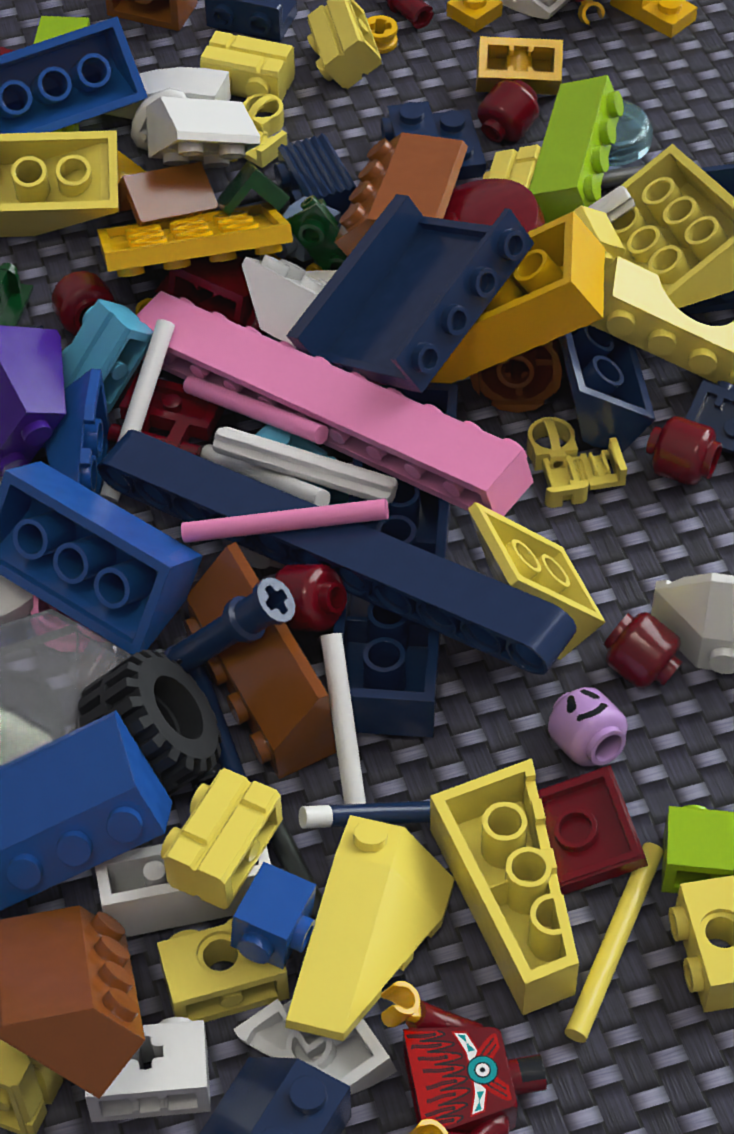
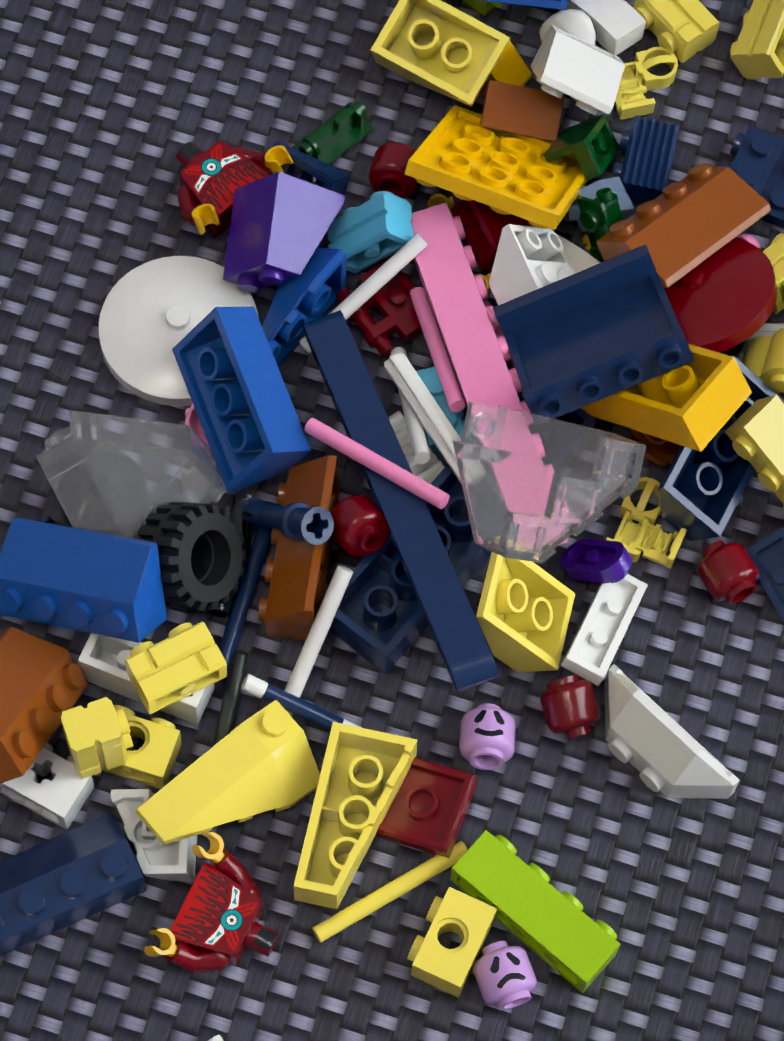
camera: 30 degrees right, 15 degrees up
blue brick [230,862,317,969] -> none
none -> light yellow brick [60,697,133,779]
none -> clear panel [452,402,646,563]
none -> dark purple plate [560,538,632,584]
none -> white plate [561,574,648,686]

